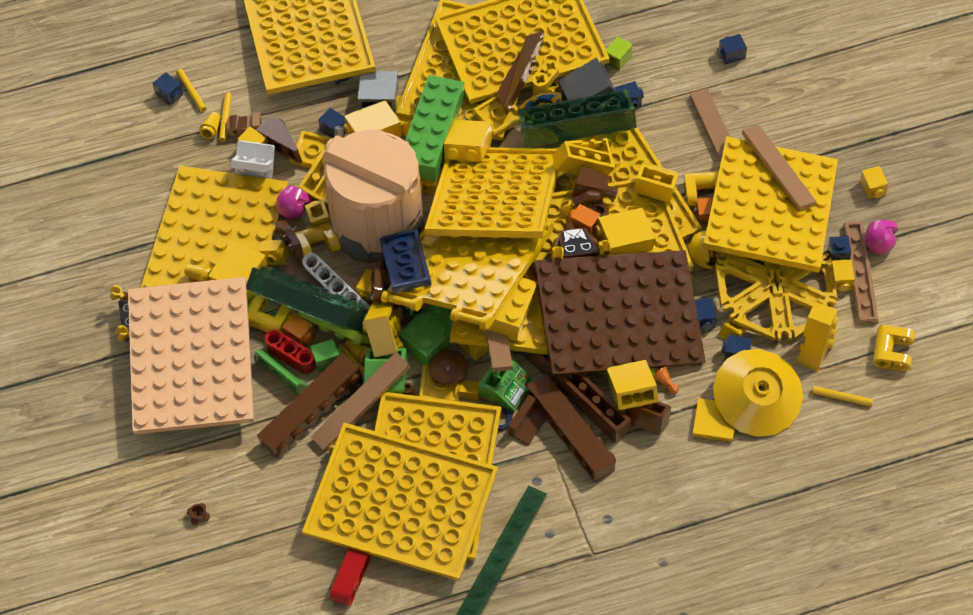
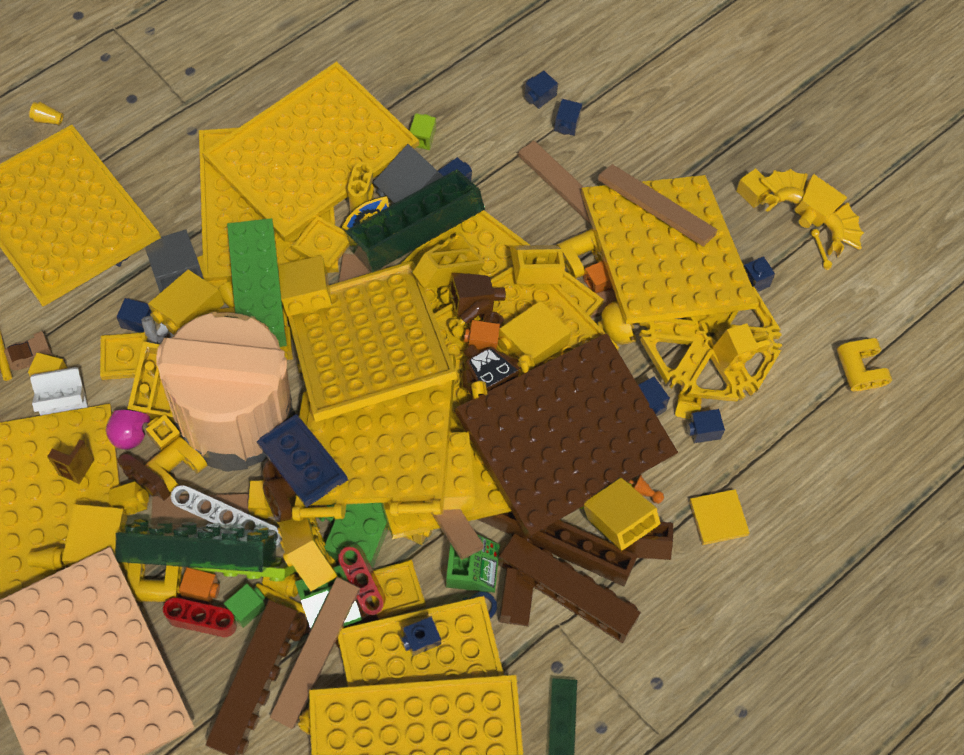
camera: 30 degrees left, 5 degrees up
bright green slope [255,349,308,395] -> none
slope [256,116,302,164] -> none
reddish brown dish [428,349,468,384] -> none
yellow slope [459,380,480,401] -> none
reddish brown wedge [497,31,544,116] -> none
yellow dish [713,349,803,437] -> none
yellow wedge [796,301,839,371] -> none
yellow bar [812,386,873,407] -> none
yellow brick [832,260,855,292] -> none
medium nougat tile [843,221,879,325] -> none
dark pink helmet [865,220,899,254] -> none
none -> reddish brown panel [47,439,94,484]
none -> red beam [339,544,386,615]
none -> dark blue brick [400,616,441,656]
none -> dark blue brick [554,99,582,136]
none -> yellow brick [713,323,773,372]
none -> yellow torso [760,169,864,258]
none -> yellow hinge [811,229,832,270]

